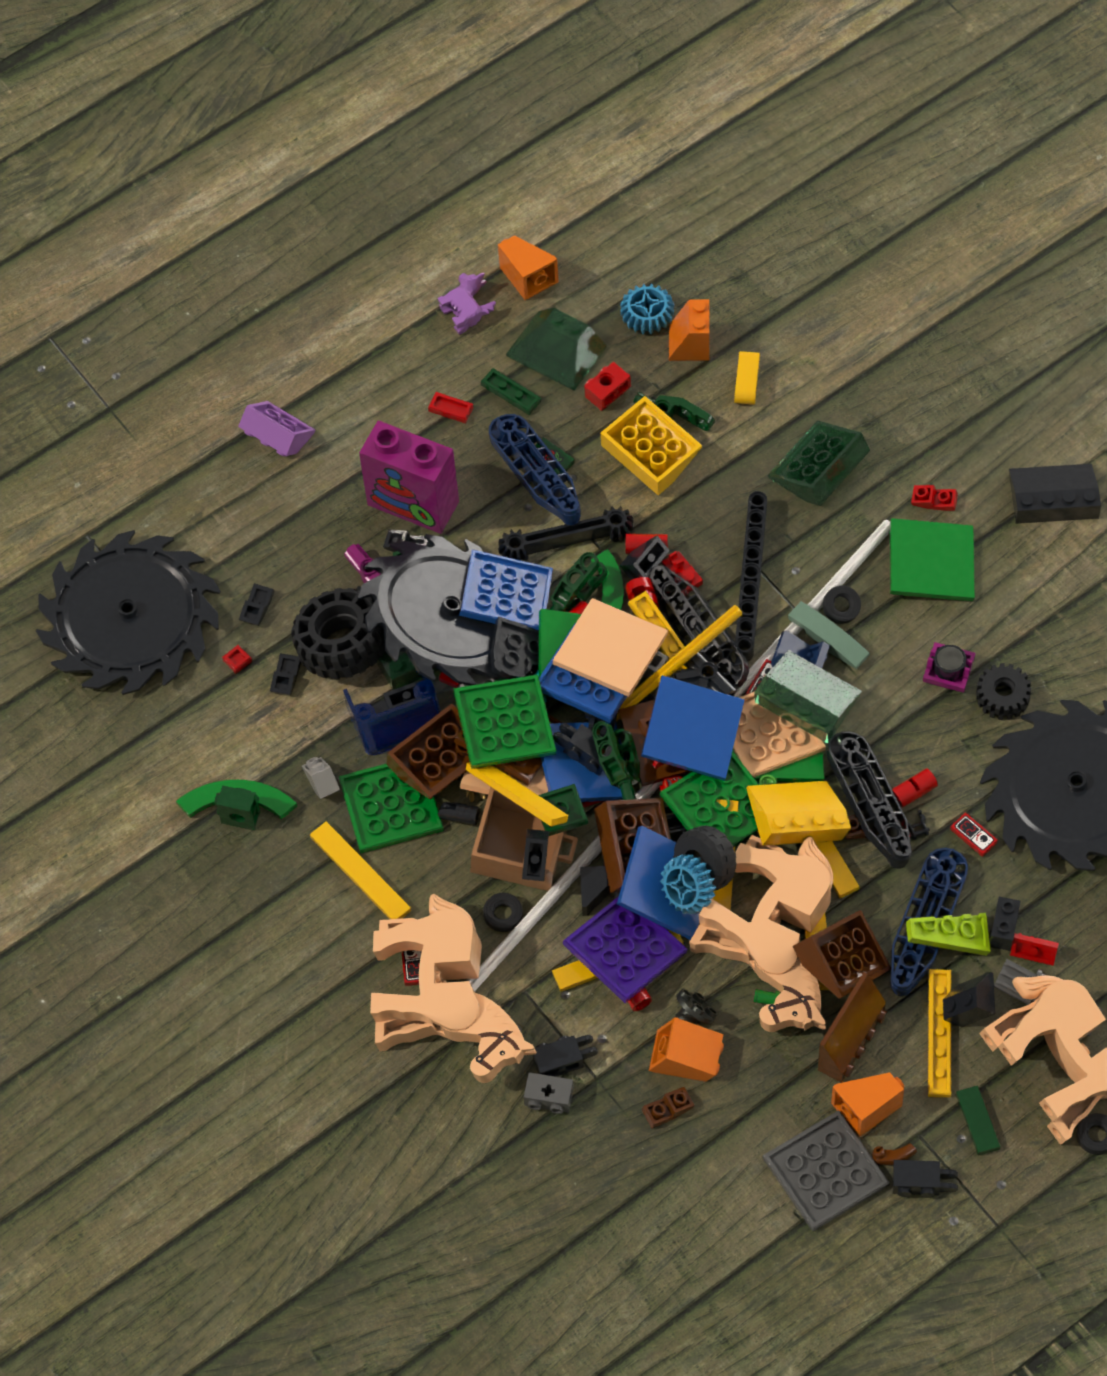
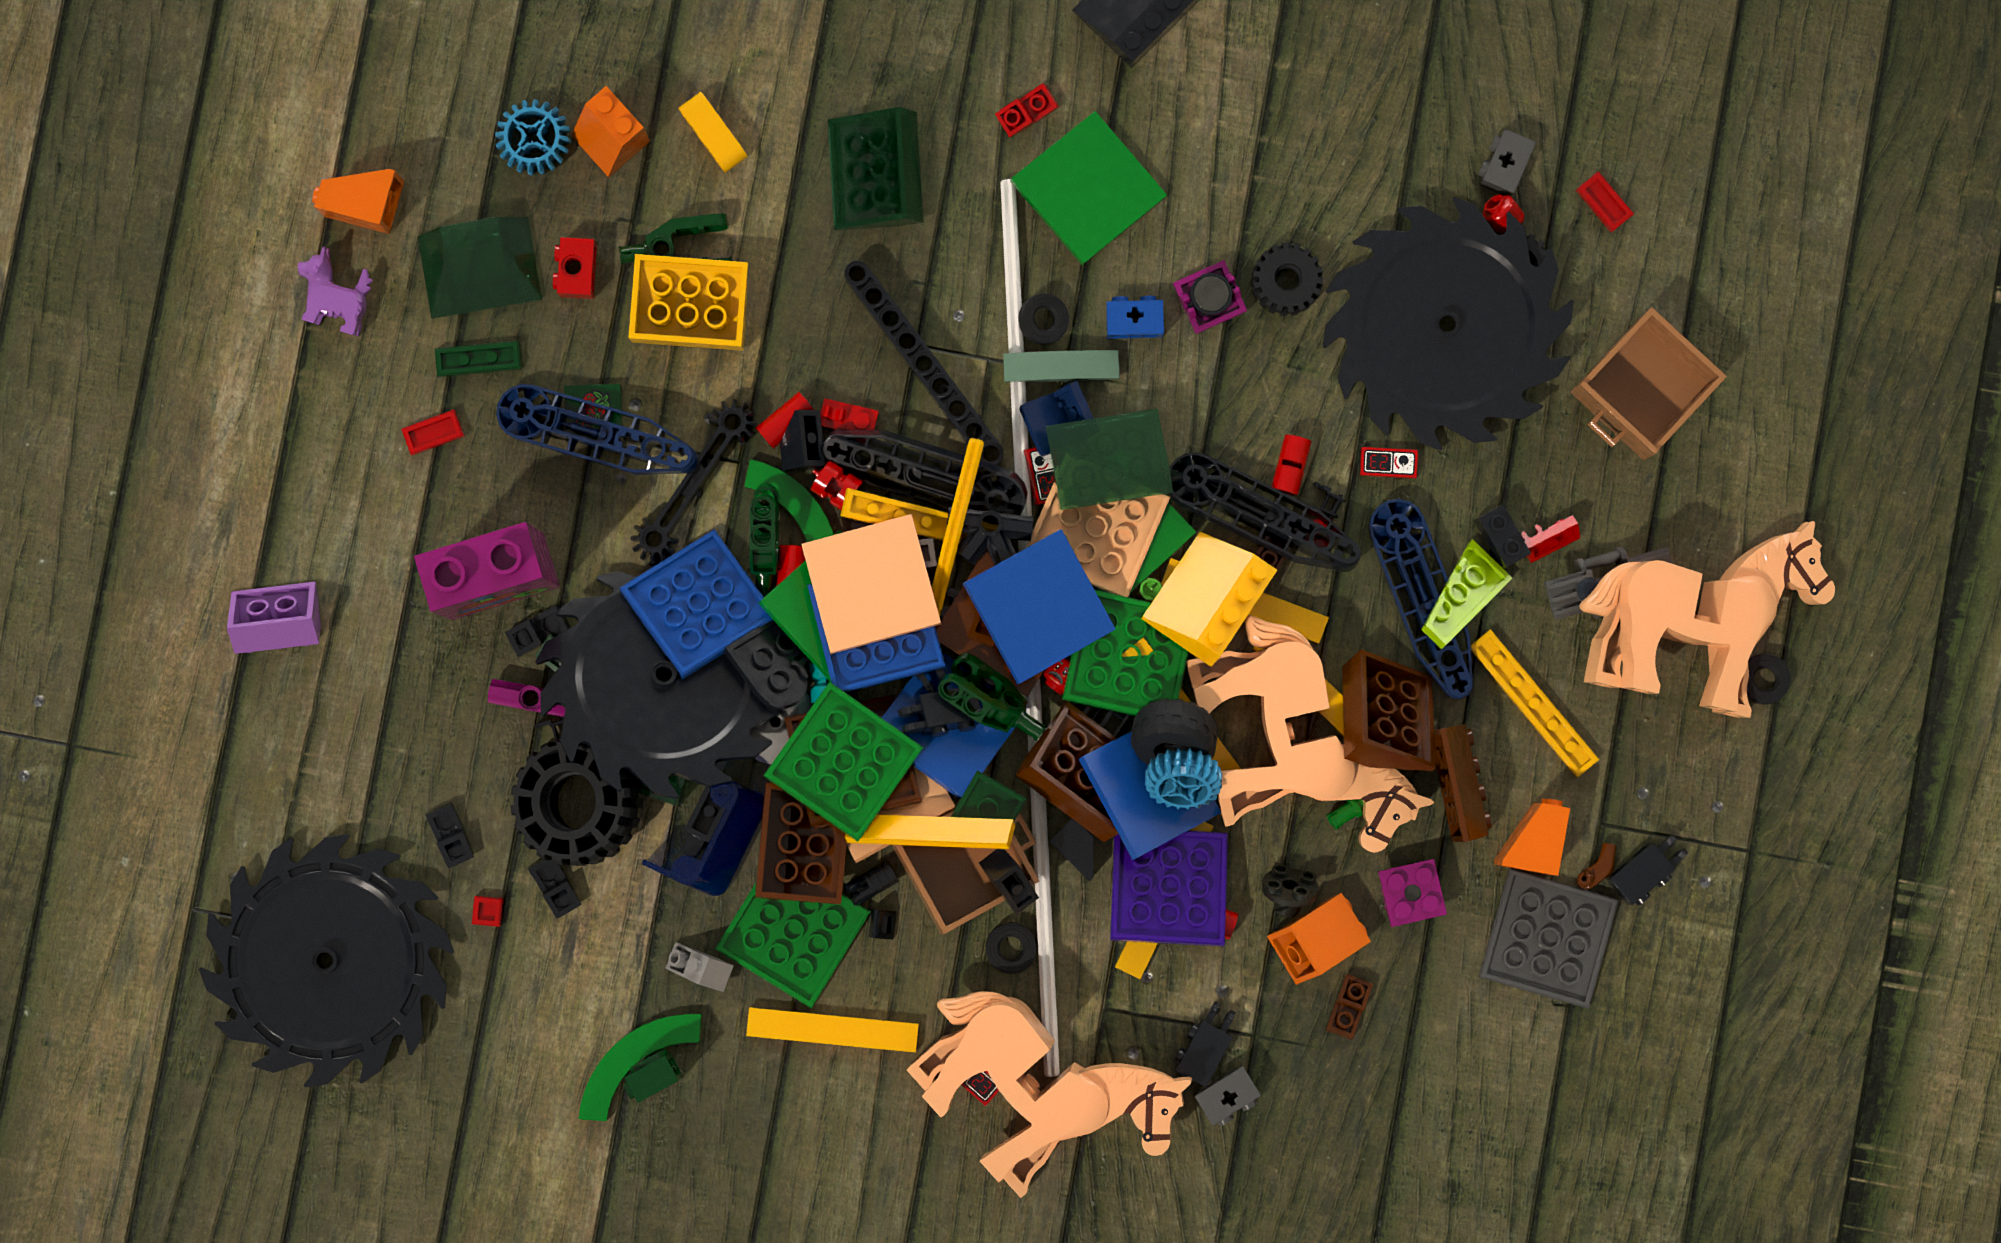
camera: 50 degrees left, 25 degrees up
black slope [943,972,996,1027] -> none
dark green tile [956,1085,1000,1156] -> none
none -> black slope [868,909,897,940]
none -> blue brick [1106,296,1164,339]
none -> magenta piece [1377,859,1447,927]

